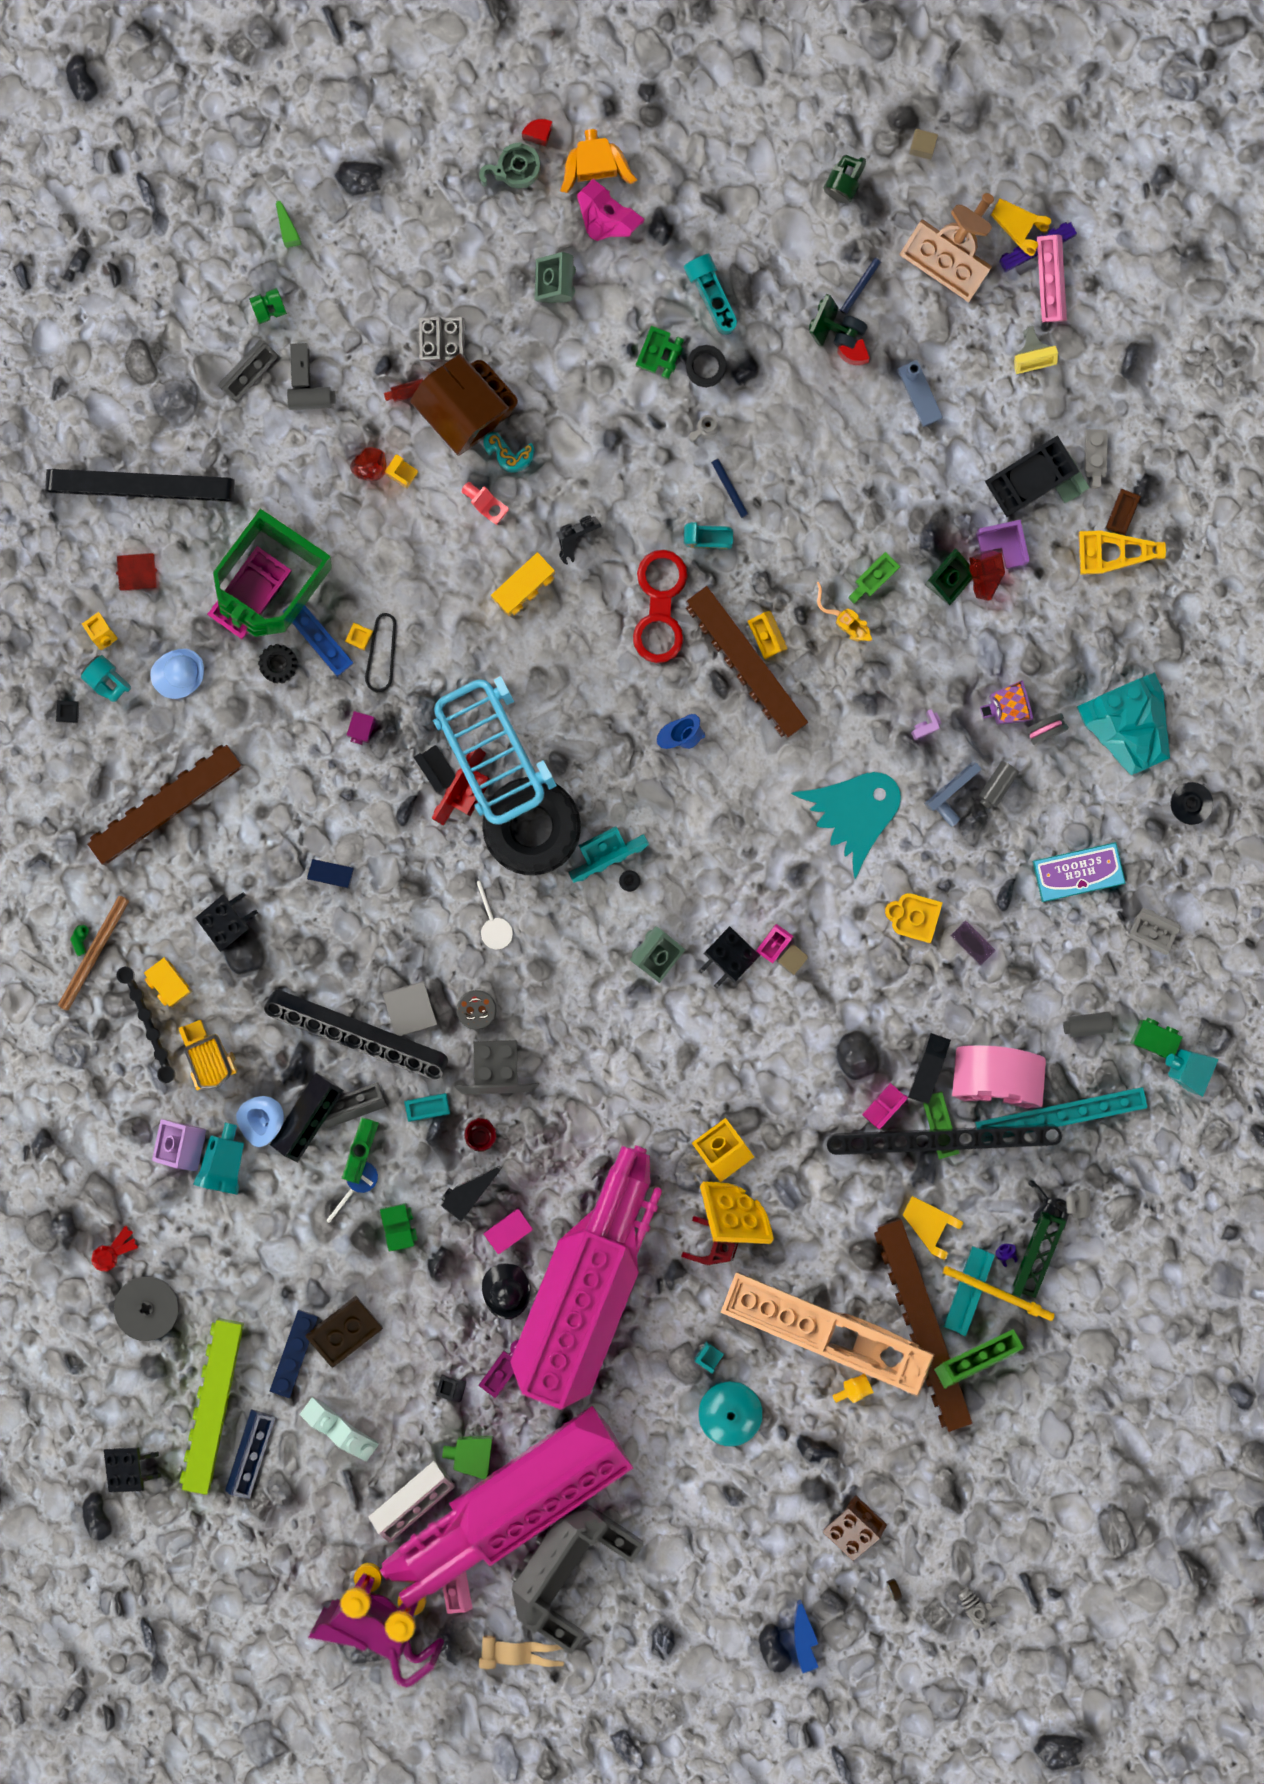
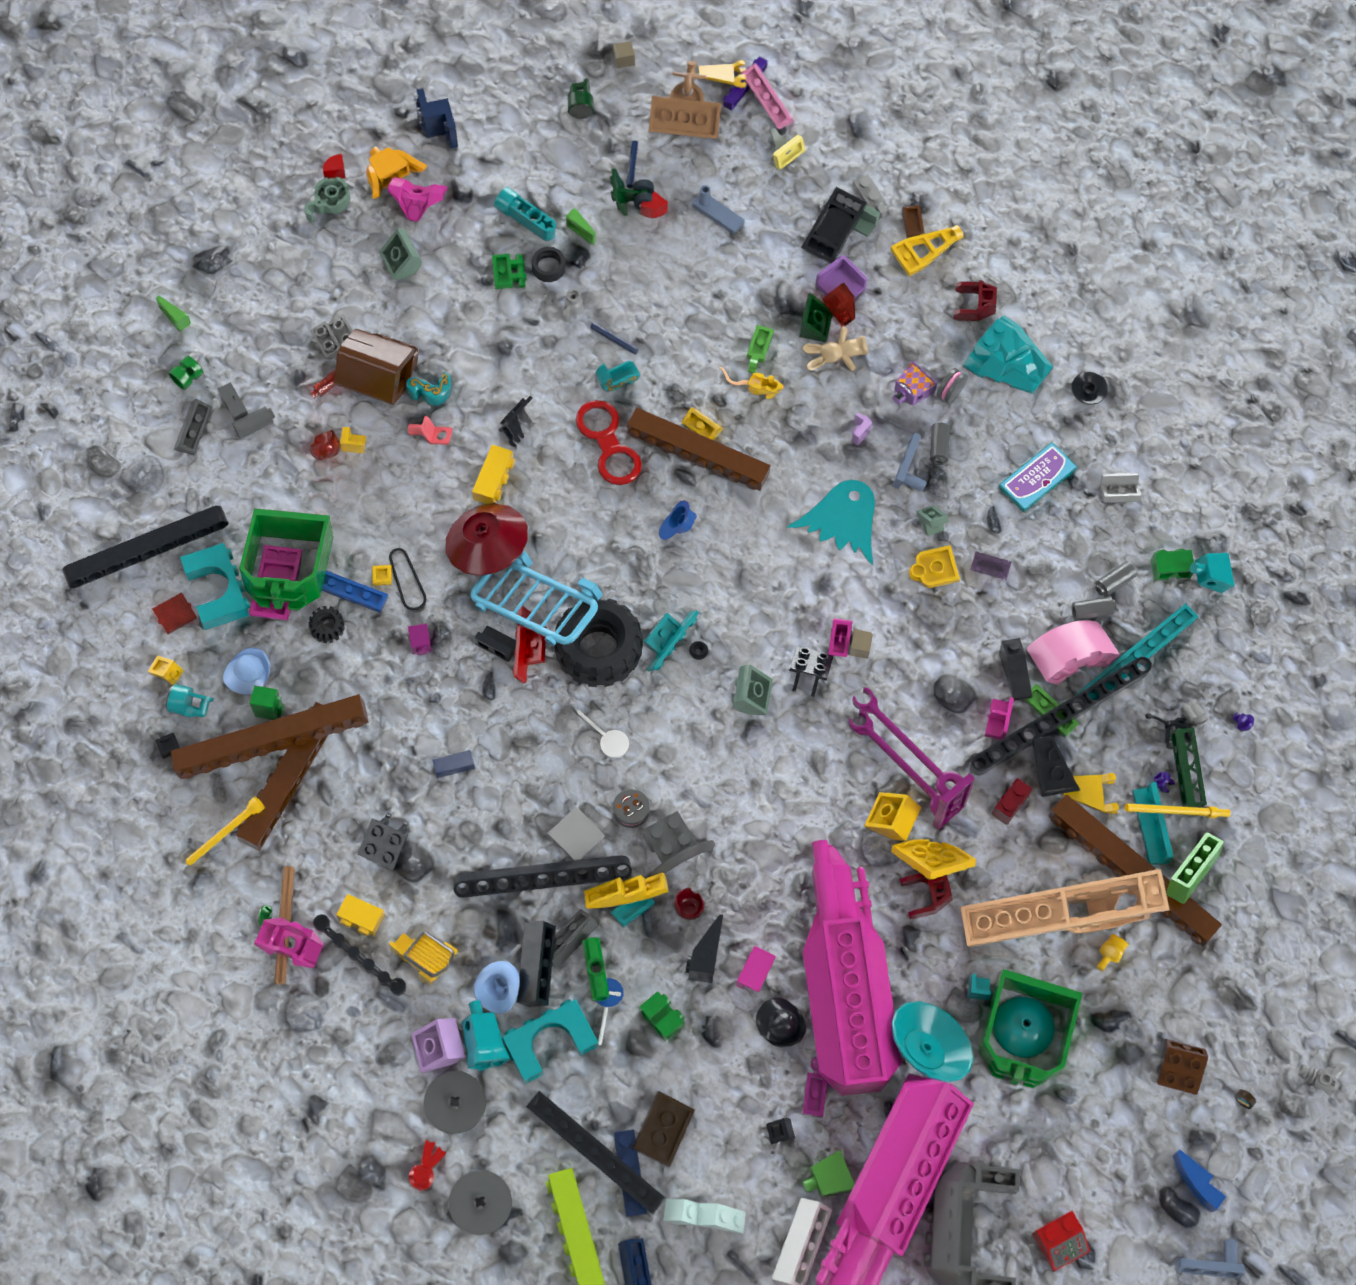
camera: 30 degrees left, 20 degrees down
none -> reddish brown brick [171,694,369,779]
none -> teal arch [180,543,251,630]
none -> yellow piece [185,796,265,866]
none -> green brick [249,685,284,720]
none -> dark pink piece [254,917,324,968]
none -> dark blue bracket [414,88,458,148]
none -> dark grey piece [424,1071,486,1134]
none -> dark red dish [445,503,528,576]
none -> teal arch [502,999,599,1084]
none -> black plate [526,1090,666,1215]
none -> bright green slope [566,208,596,245]
none -> yellow slope [584,872,668,909]
none -> tan animal [802,327,868,371]
none -> magenta piece [848,687,975,830]
none -> teal dish [891,1001,974,1083]
none -> sand green slope [916,505,949,536]
none -> dark red piece [954,280,997,321]
none -> green container [978,969,1083,1089]
none -> dark red brick [992,778,1032,825]
none -> black wing [1032,735,1081,797]
none -> red slope [1032,1210,1090,1272]
none -> dark grey brick [1071,596,1116,621]
none -> sand blue piece [1176,1239,1245,1279]
none -> dark purple plate [1232,712,1254,732]

